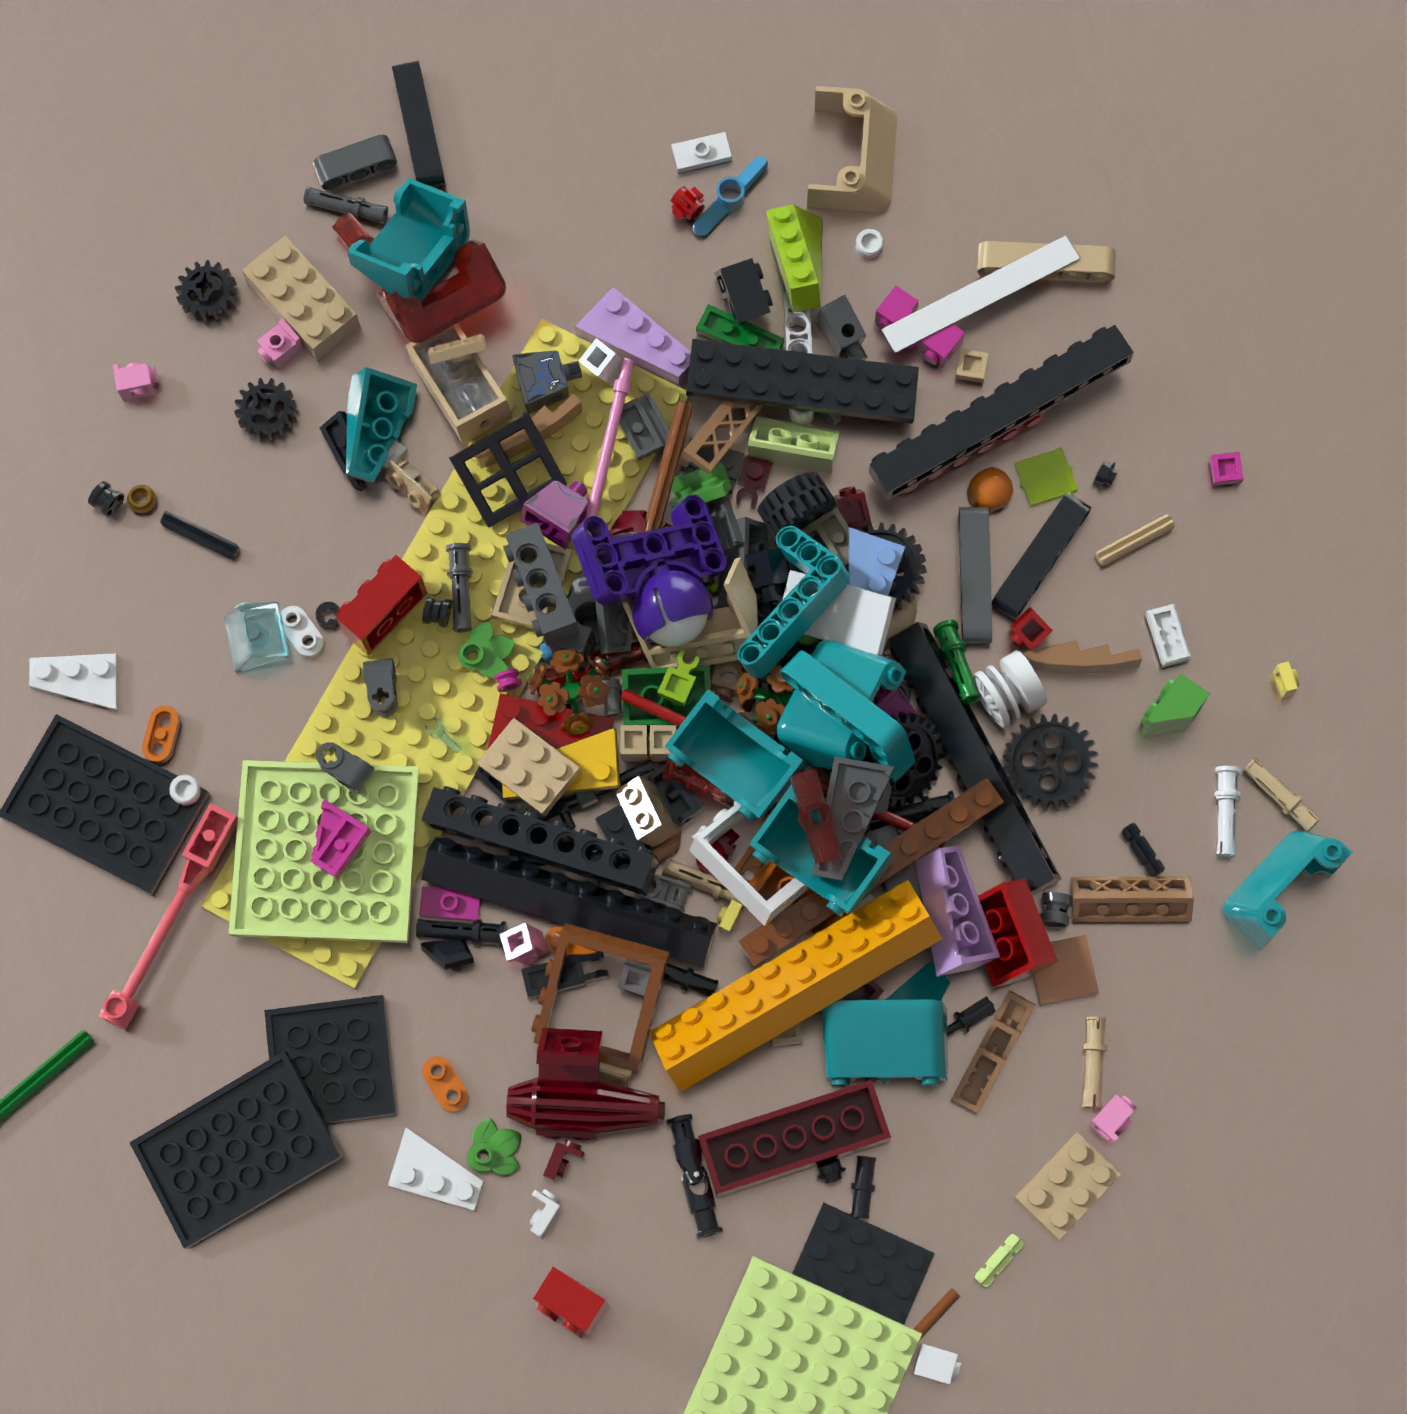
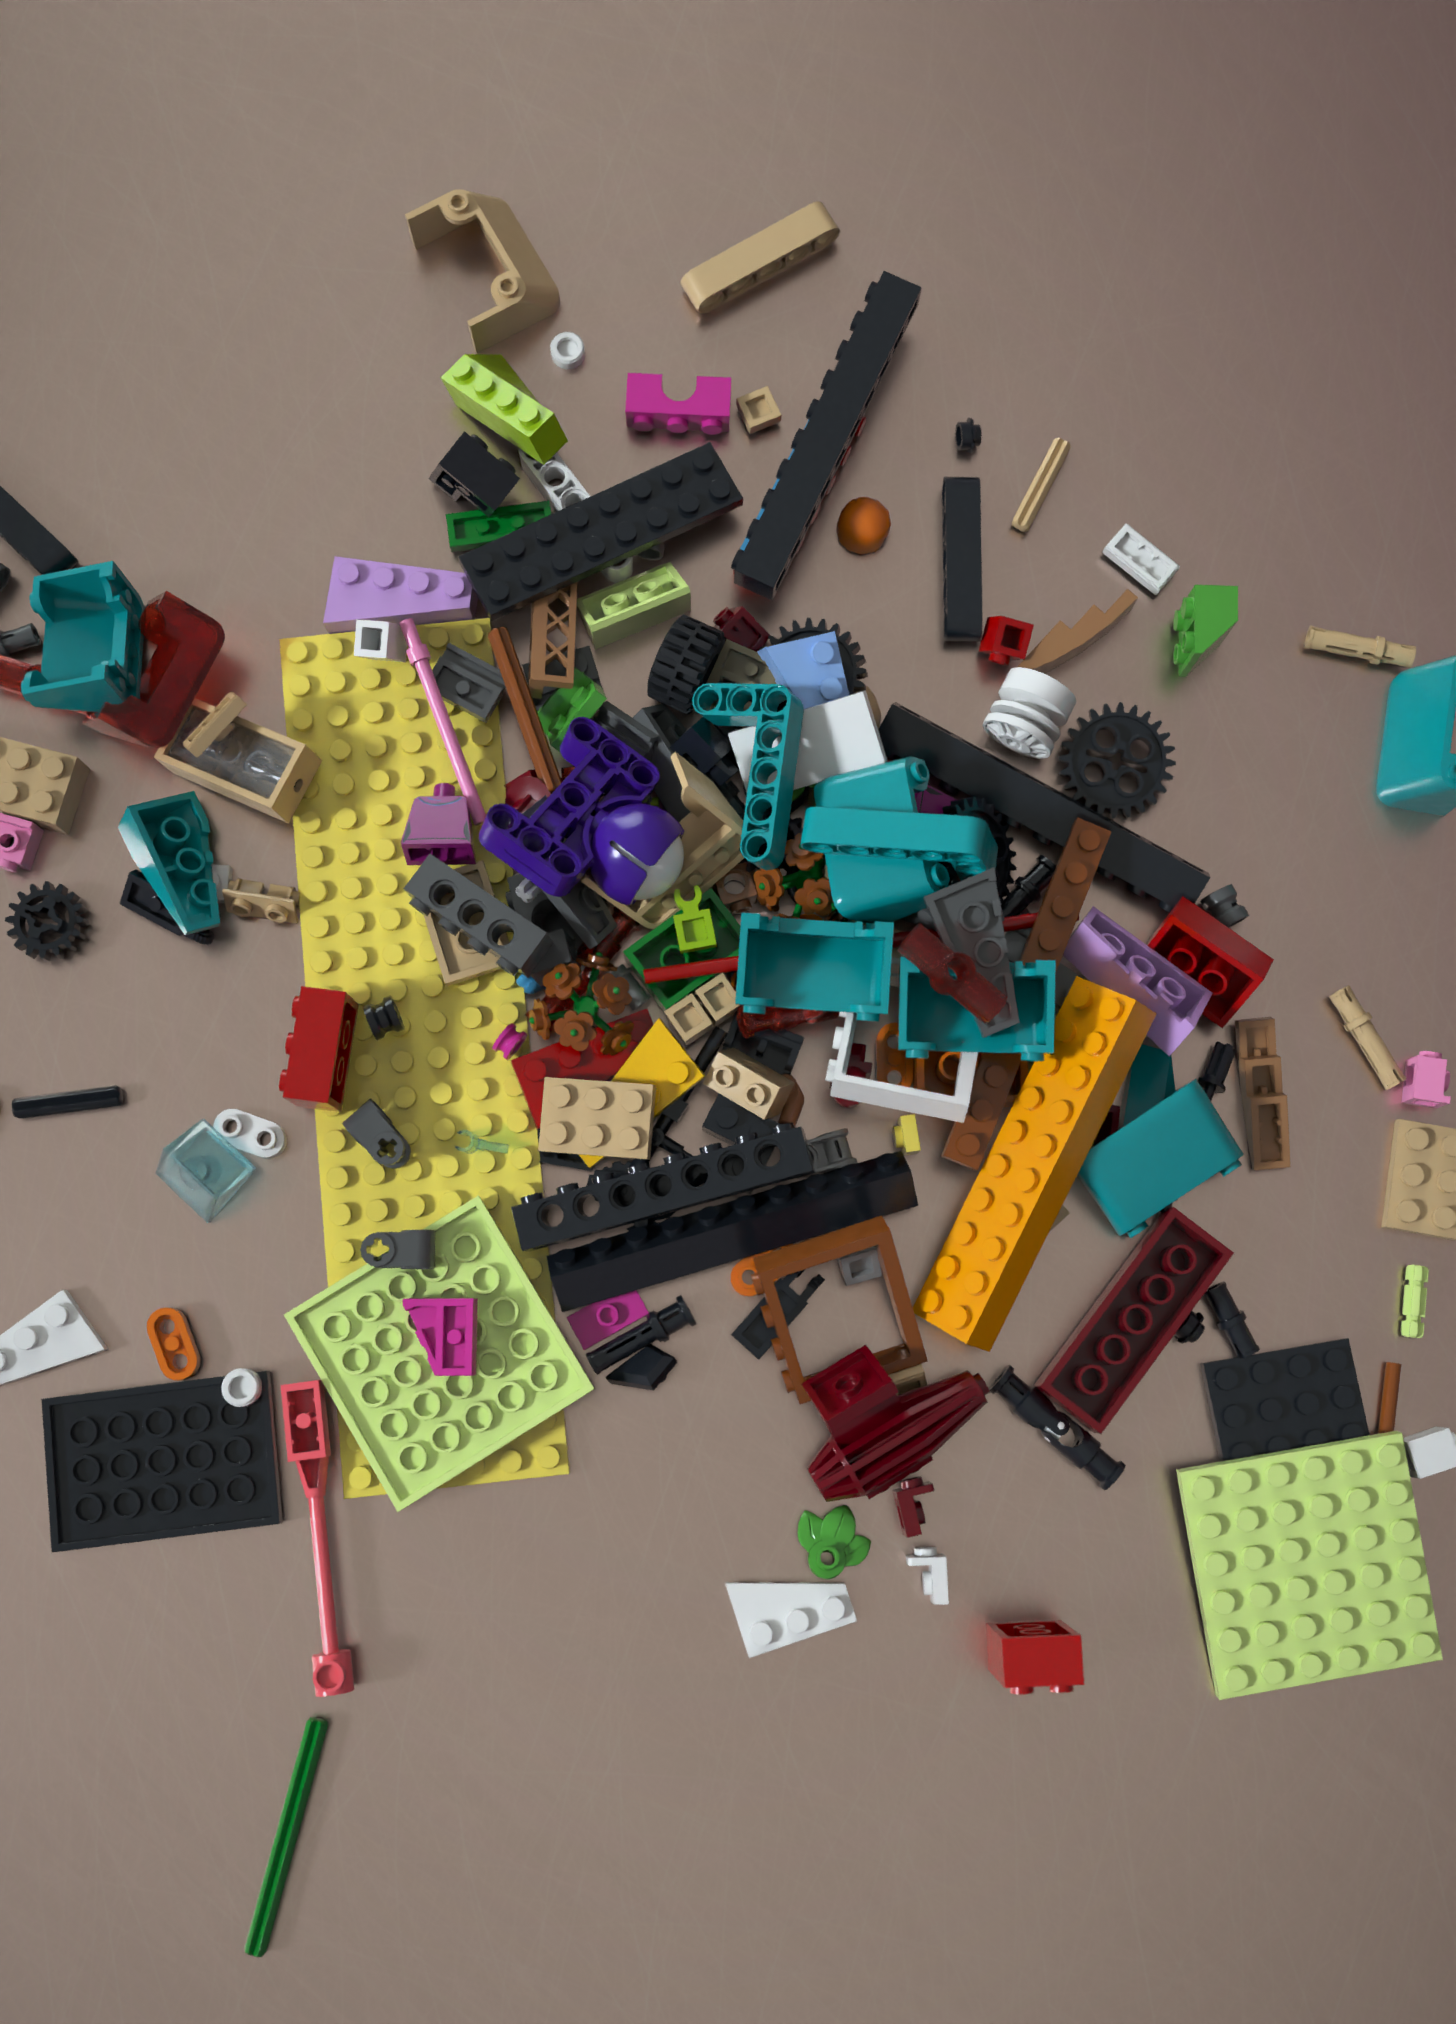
camera: 40 degrees left, 5 degrees up
black plate [129,1051,343,1249] -> none
black plate [264,995,397,1124] -> none
black bush [315,601,339,630] -> none
orange plate [422,1056,469,1113] -> none
dark grey pin [446,543,473,633] -> none
black window [449,412,567,528] -> none
bright green plate [458,622,515,678] -> none
medium nougat slope [475,394,583,469] -> none
bright pink brick [500,923,548,964] -> none
dark grey torso [512,350,582,414] -> none
tan pin [661,858,744,907] -> none
black pin [663,963,719,997] -> none
red gear [670,186,705,221] -> none
white plate [671,132,732,173] -> none
dark azure piece [693,156,768,236] -> none
dark red plate [736,455,773,509] -> none
dark grey torso [815,295,867,360] -> none
white sticker [881,236,1080,352] -> none
green pin [933,620,981,705] -> none
dark grey beam [958,507,992,644] -> none
clear neon green piece [1014,447,1078,507] -> none
nougat tile [1033,935,1099,1006] -> none
medium nougat fence [1071,876,1194,922] -> none
black axle [1122,823,1165,877] -> none
dark pink plate [1210,452,1244,485] -> none
white pin [1215,766,1242,857] -> none
light yellow plate [1273,661,1299,699] -> none

